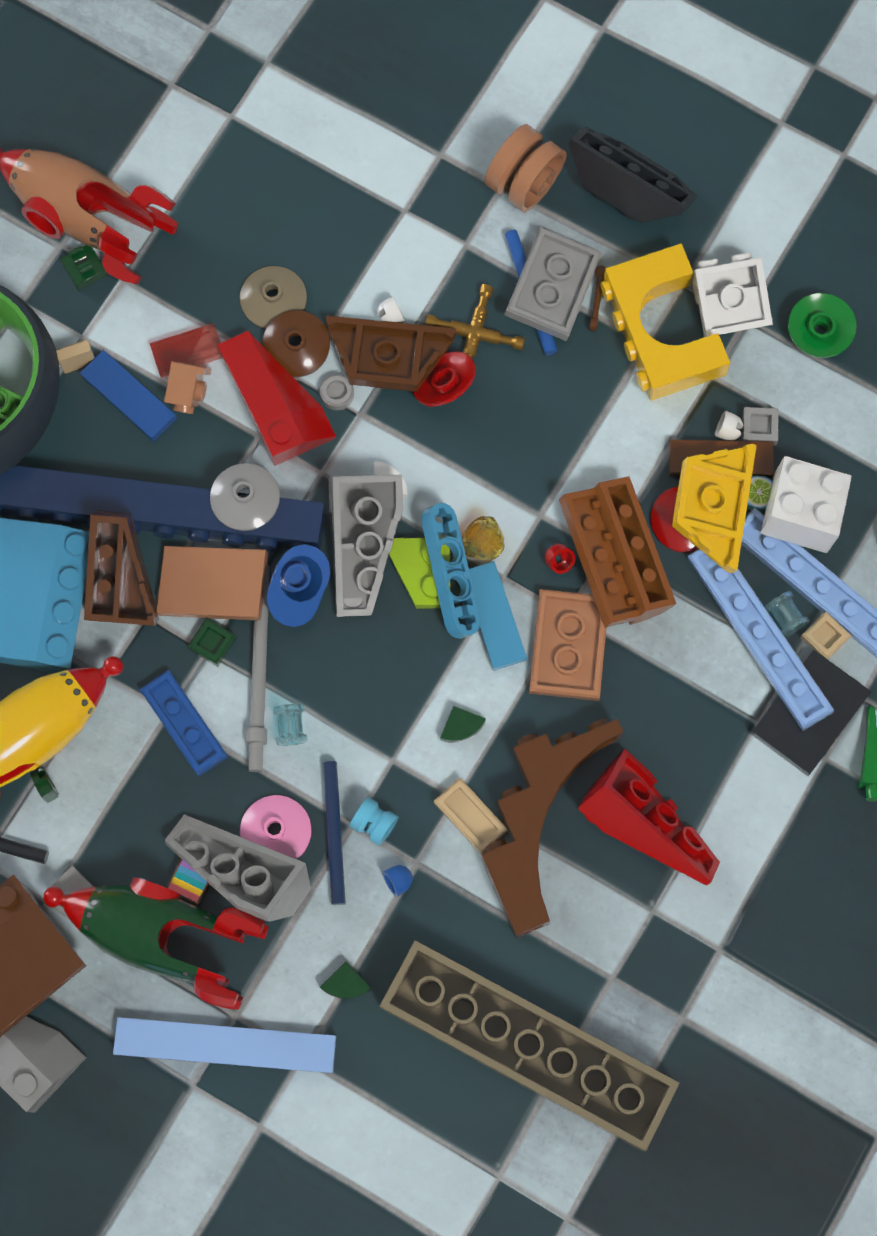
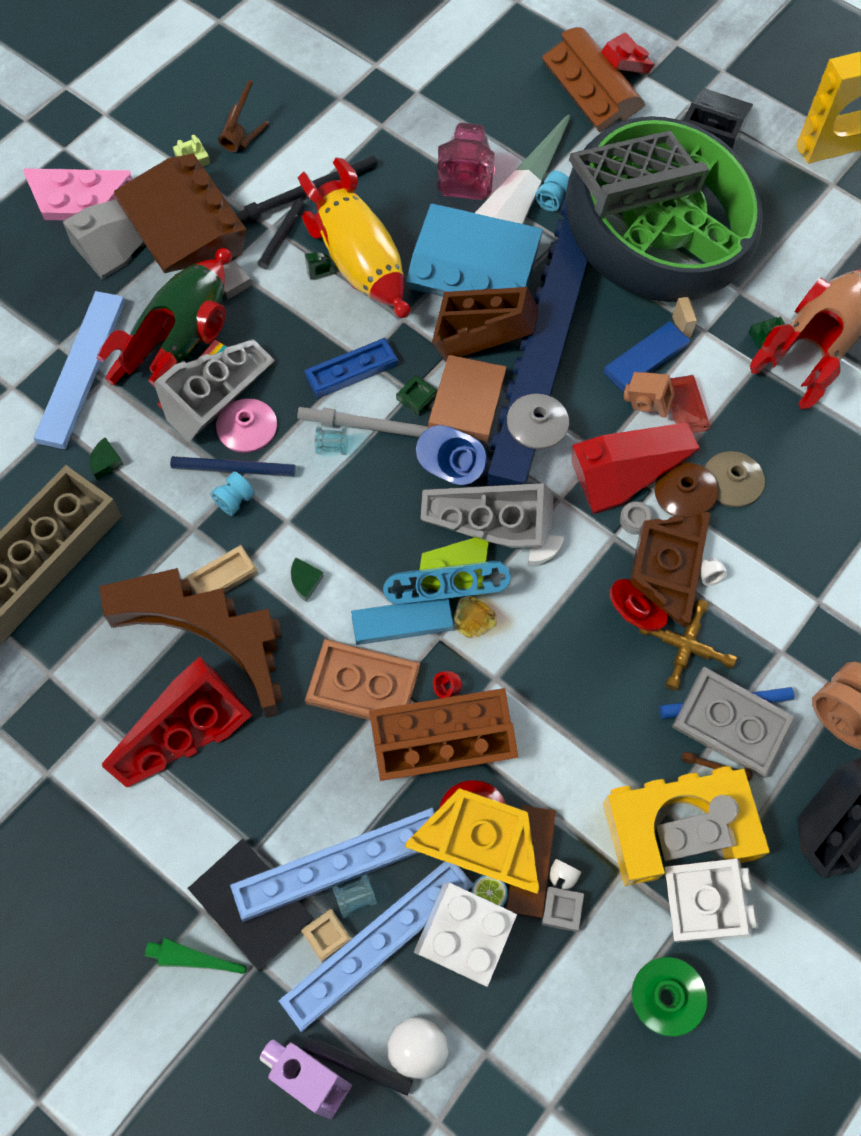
camera: 95 degrees right, 10 degrees down
blue hinge [382,865,413,897] -> none
none -> light grey hinge [656,795,739,861]

